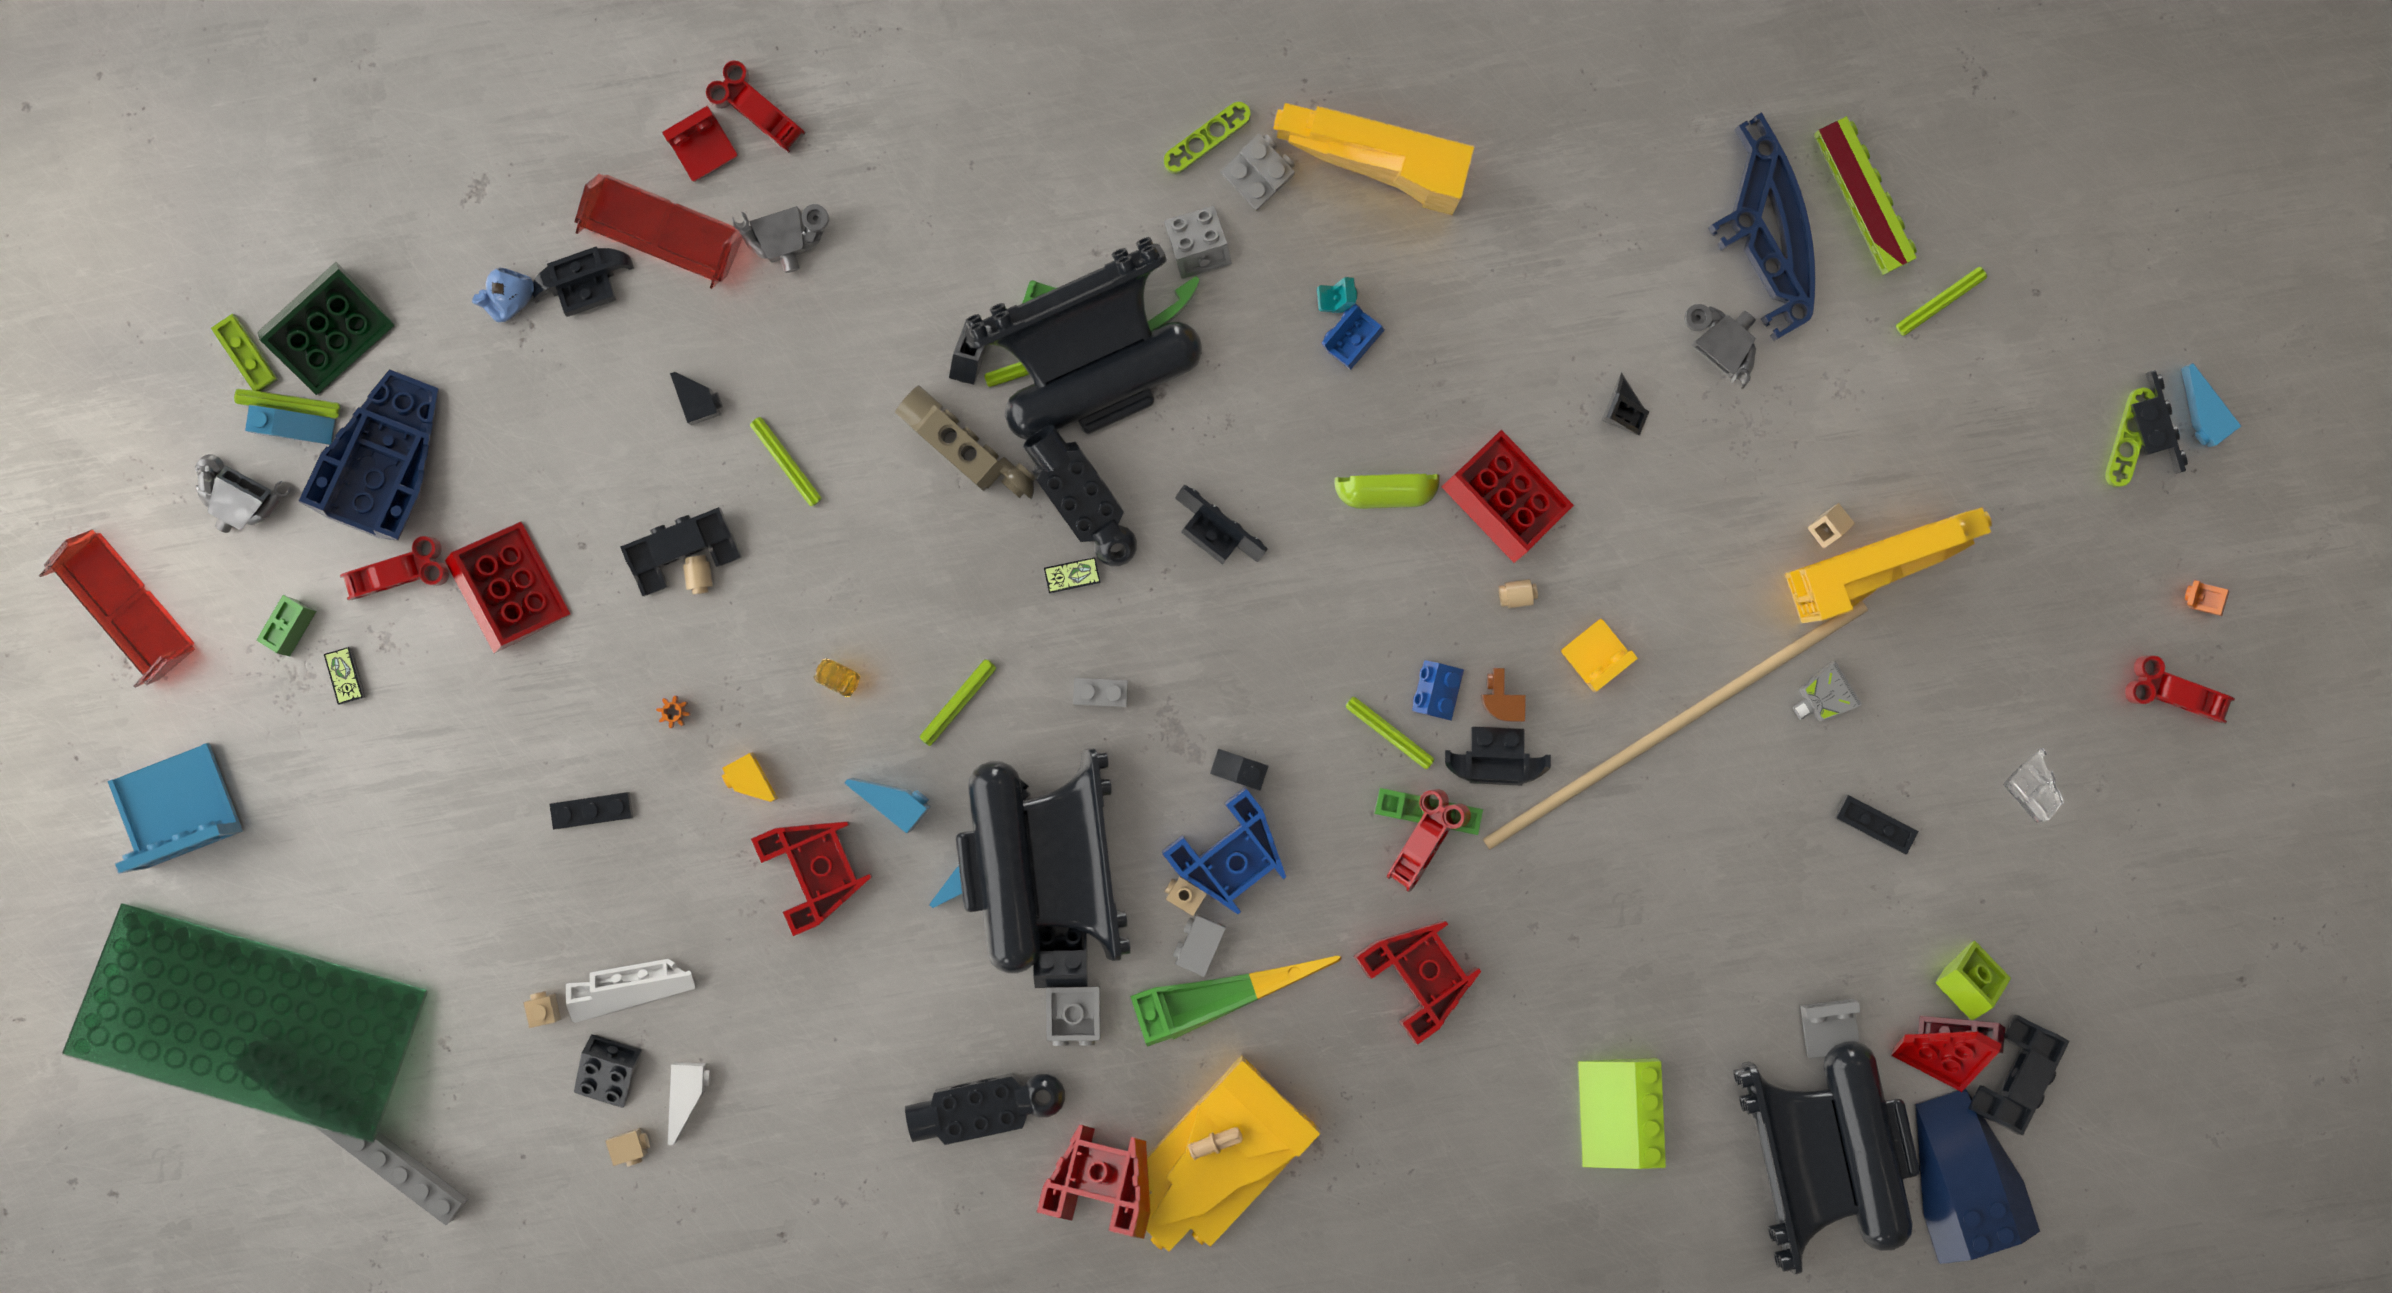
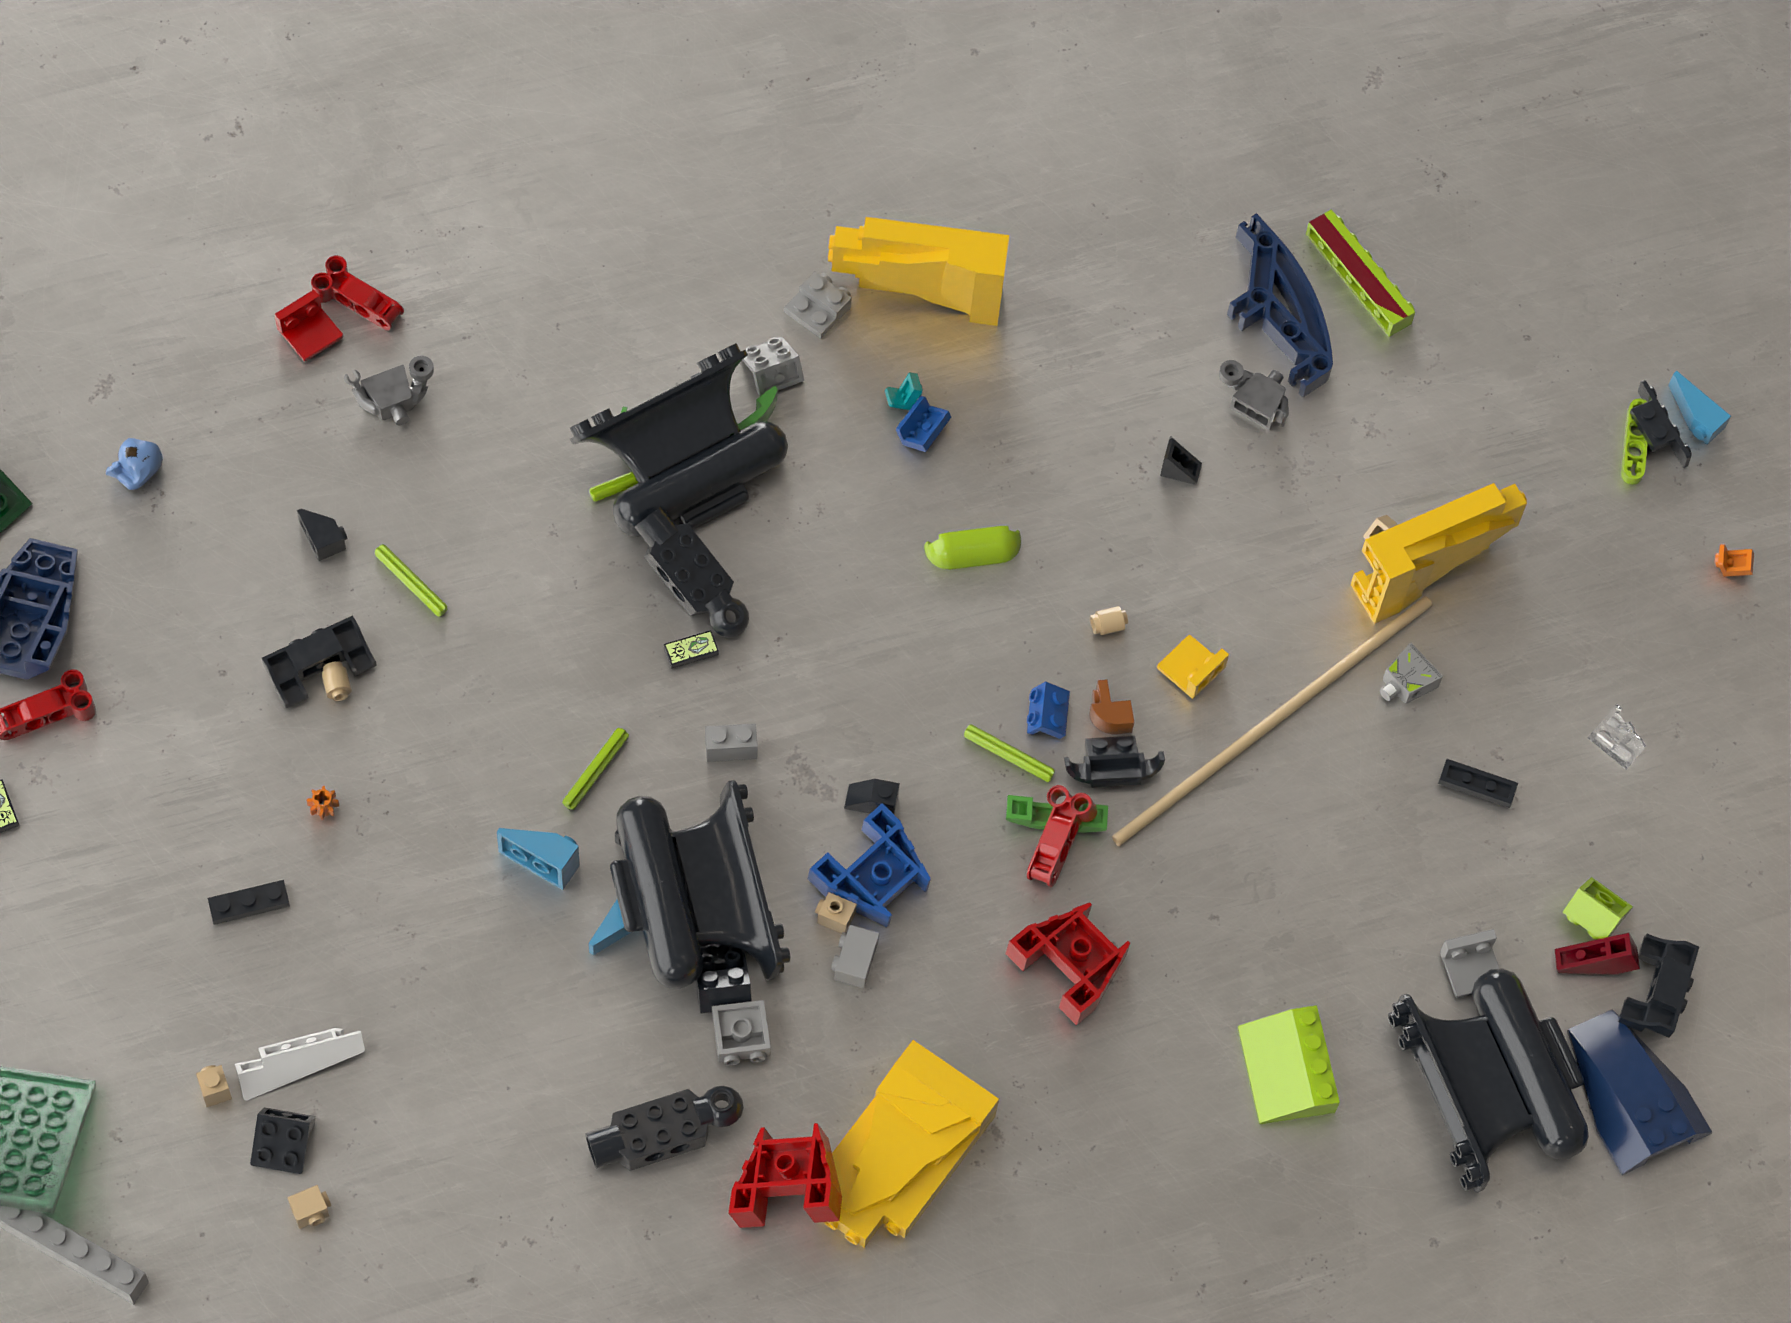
camera: 10 degrees left, 25 degrees down
red slope [444,522,570,653] -> none
black plate [532,246,634,317] -> none
clear red piece [574,174,743,289] -> none
white slope [668,1062,711,1145] -> none
yellow slope [721,752,778,802] -> none
red wedge [751,821,872,936] -> none
clear yellow gear [813,658,860,697] -> none
dark tan brick [895,385,1035,499] -> none
black slope [949,322,986,385] -> none
bright green plate [1130,956,1341,1047] -> none
lime beam [1164,102,1250,174] -> none
black bracket [1175,484,1268,565] -> none
tan axle [1188,1127,1242,1160] -> none
red slope [1441,429,1574,563] -> none
red plate [1891,1031,2002,1092] -> none
lime axle [1896,267,1987,336] -> none
red piece [2125,655,2235,724] -> none

